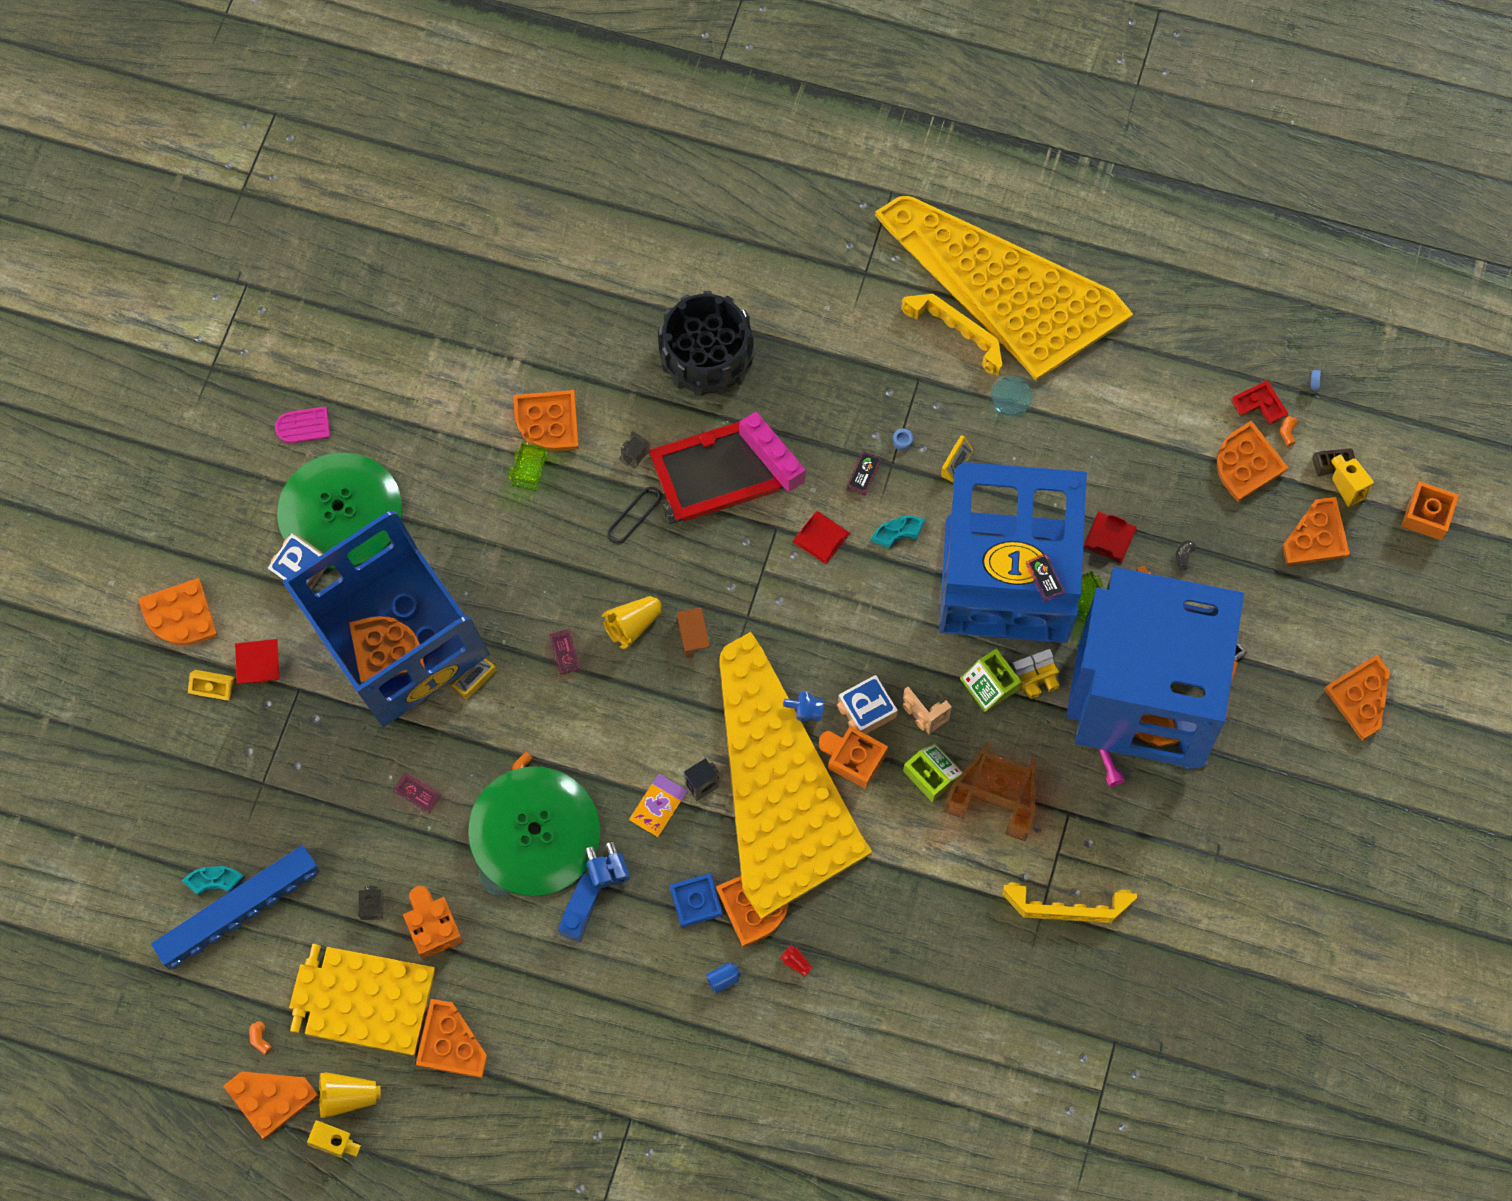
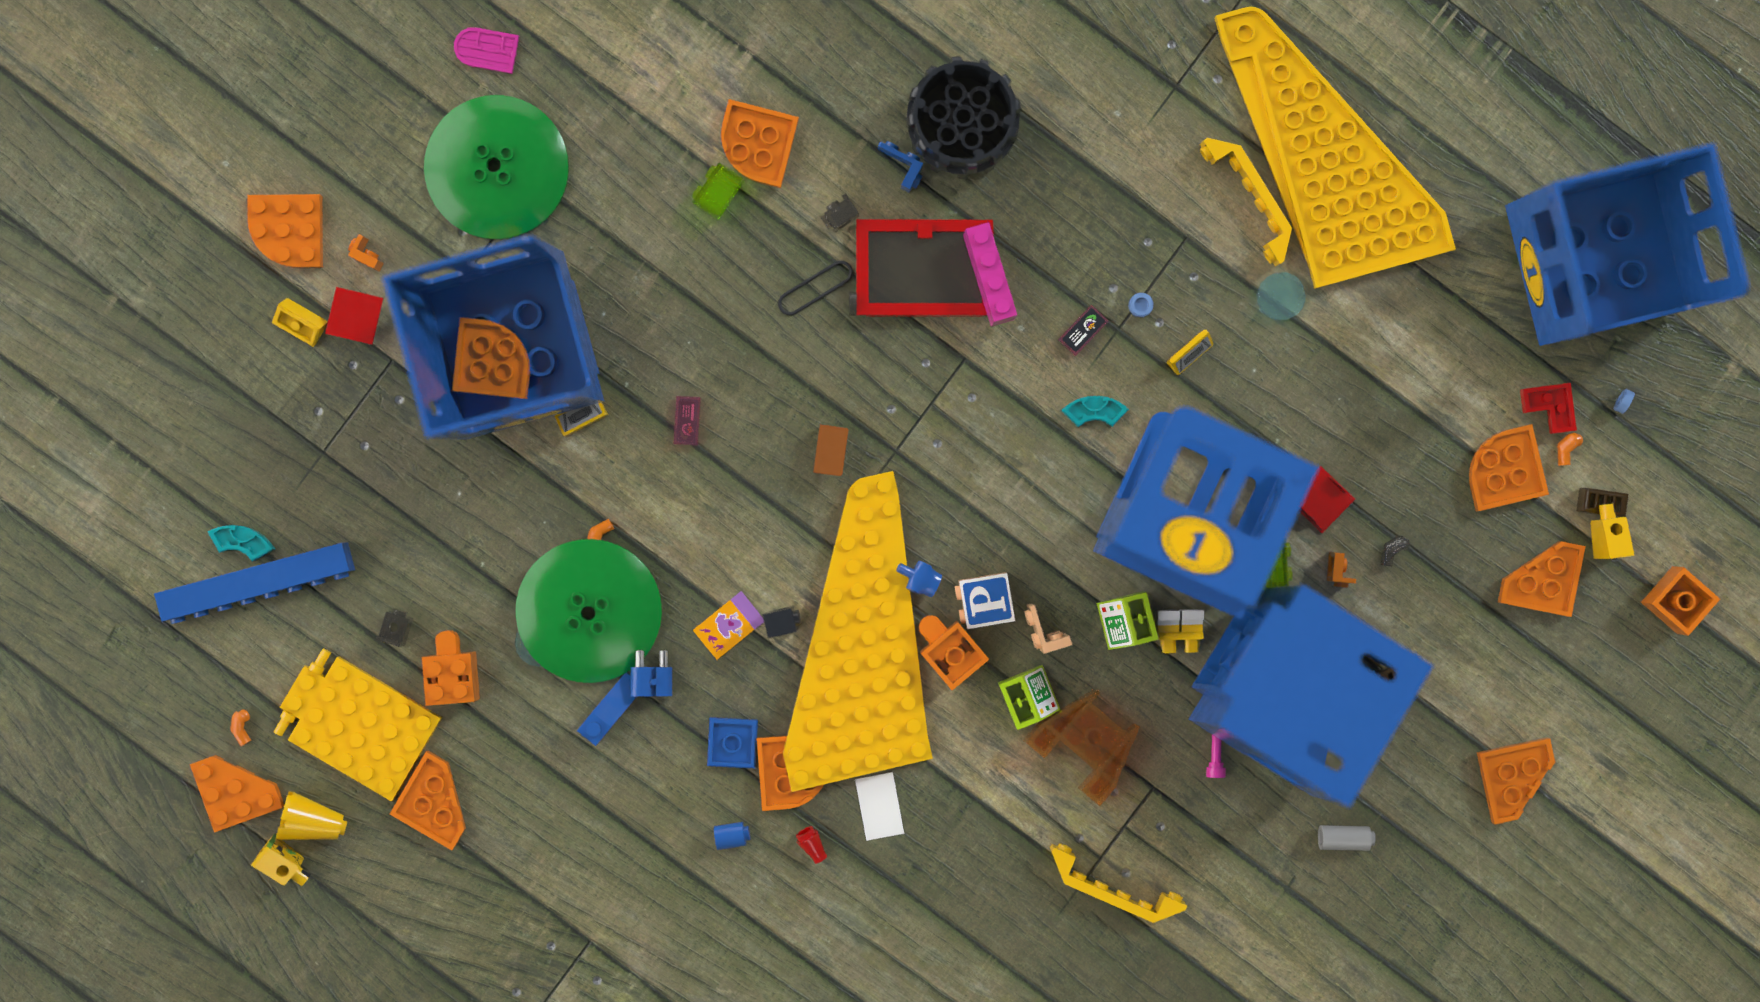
camera: 15 degrees right, 20 degrees up
piece [268,533,327,590] -> none
clear pink tile [393,772,441,814] -> none
yellow cone [602,596,662,649] -> none
red piece [792,510,850,565] -> none
tile [1025,553,1065,603] -> none
none -> orange bracket [348,234,384,272]
none -> white sticker [855,772,904,841]
none -> blue bracket [878,141,923,193]
none -> light grey brick [1318,825,1375,851]
none -> blue piece [1505,143,1749,346]

